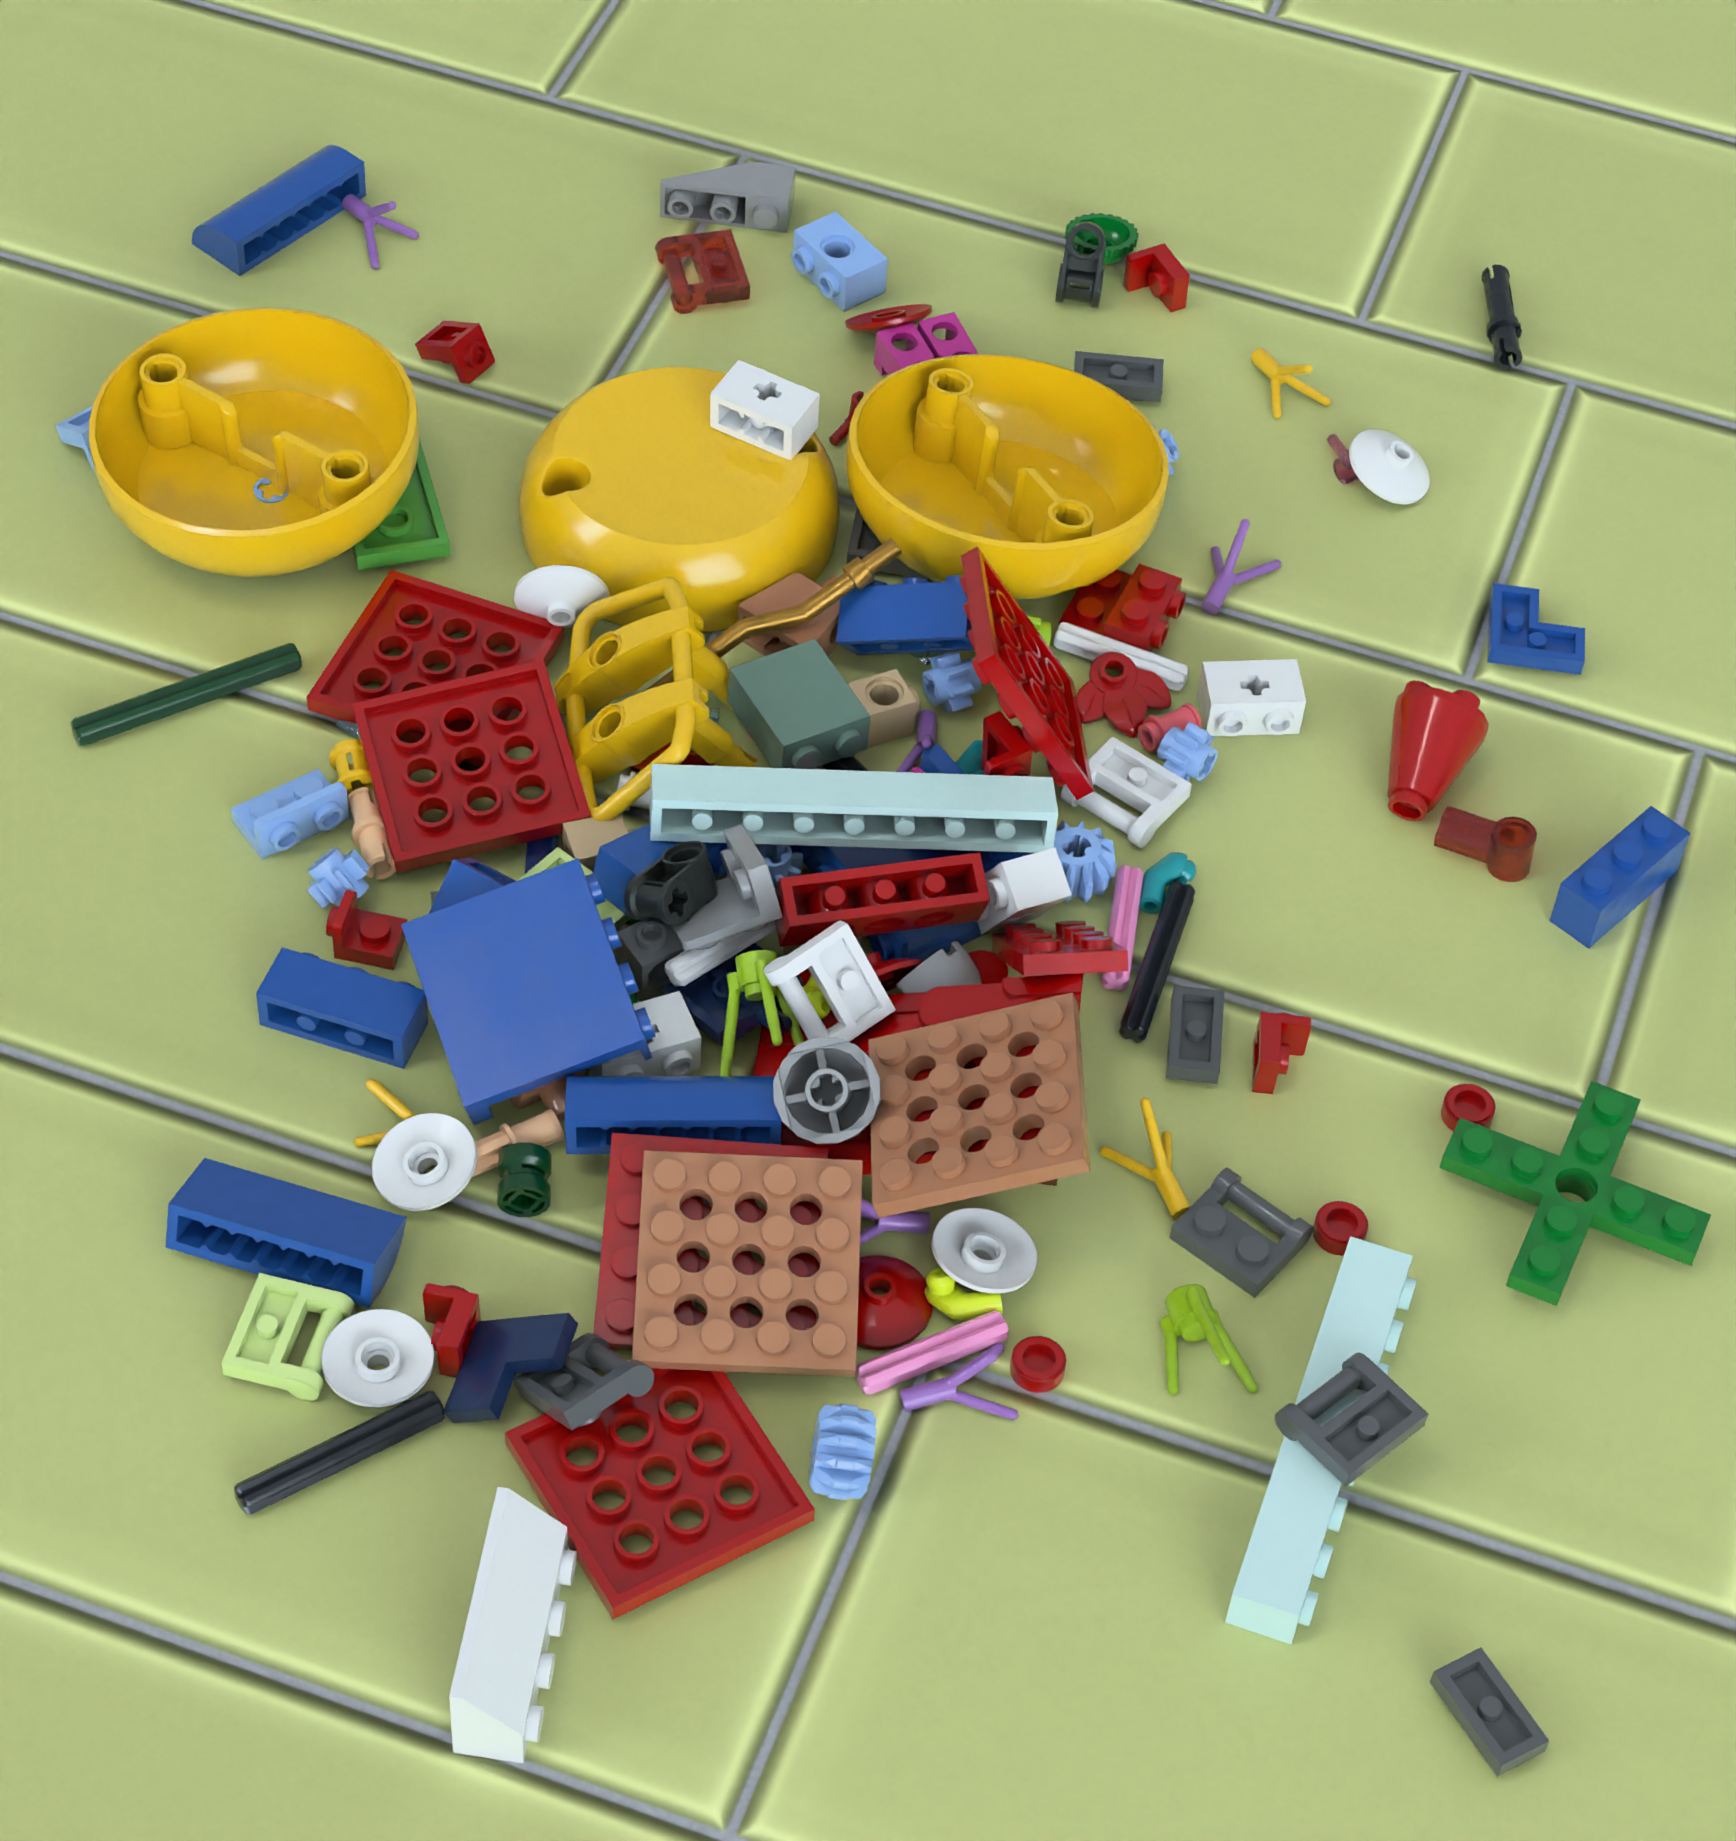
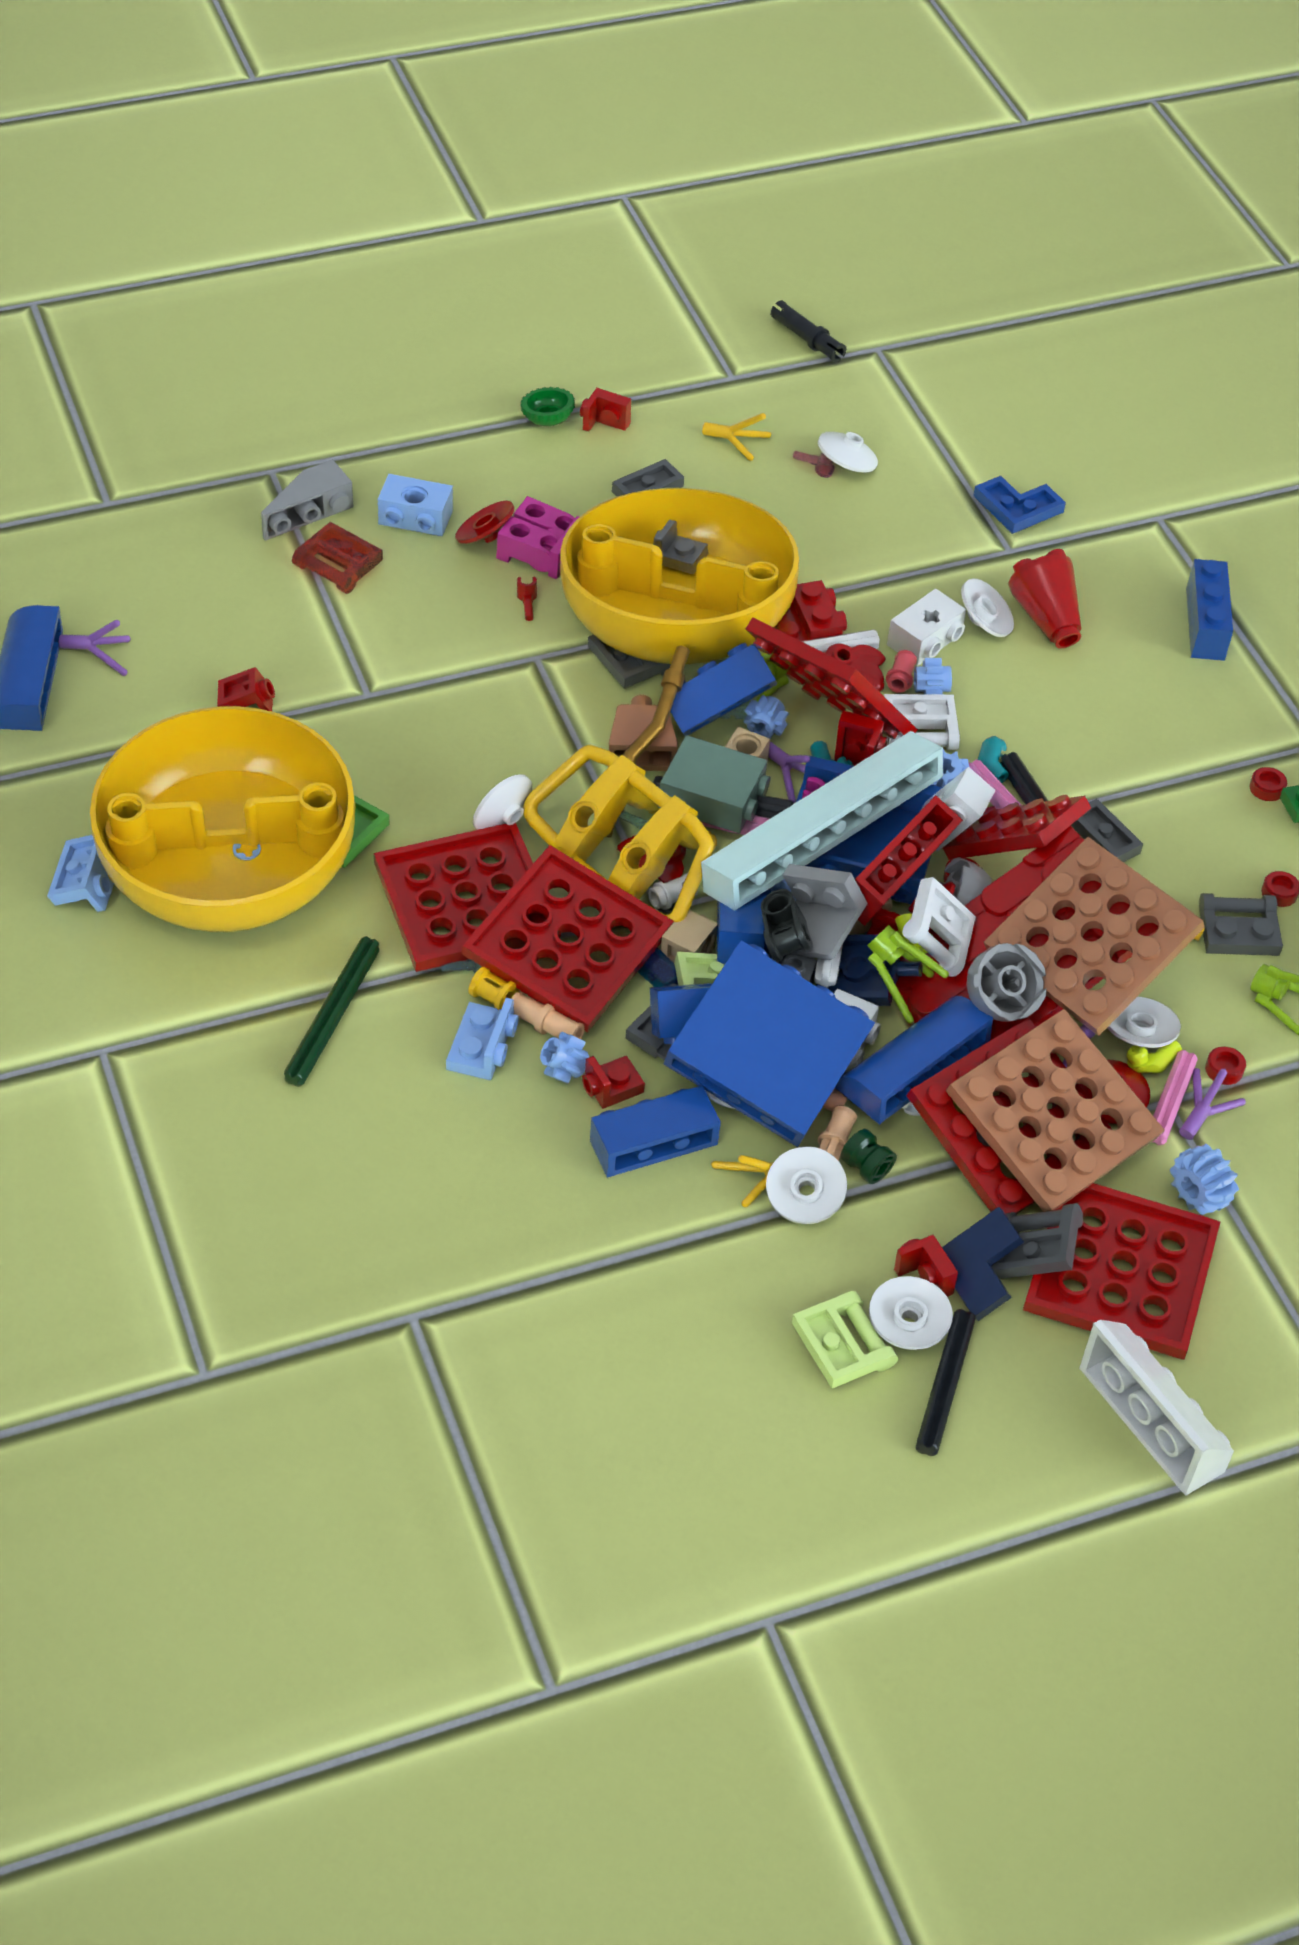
camera: 40 degrees left, 0 degrees up
blue brick [165,1158,406,1308] -> none
yellow cylinder [519,367,840,633] -> none
white brick [710,360,820,460] -> none
pearl dark grey piece [1055,221,1106,308] -> none
medium lavender plant [1201,519,1281,614] -> none
red bracket [1252,1012,1311,1094] -> none
clear red piece [1434,806,1537,882] -> none
none -> flat silver bracket [653,520,708,575]
none -> white dish [961,578,1014,637]

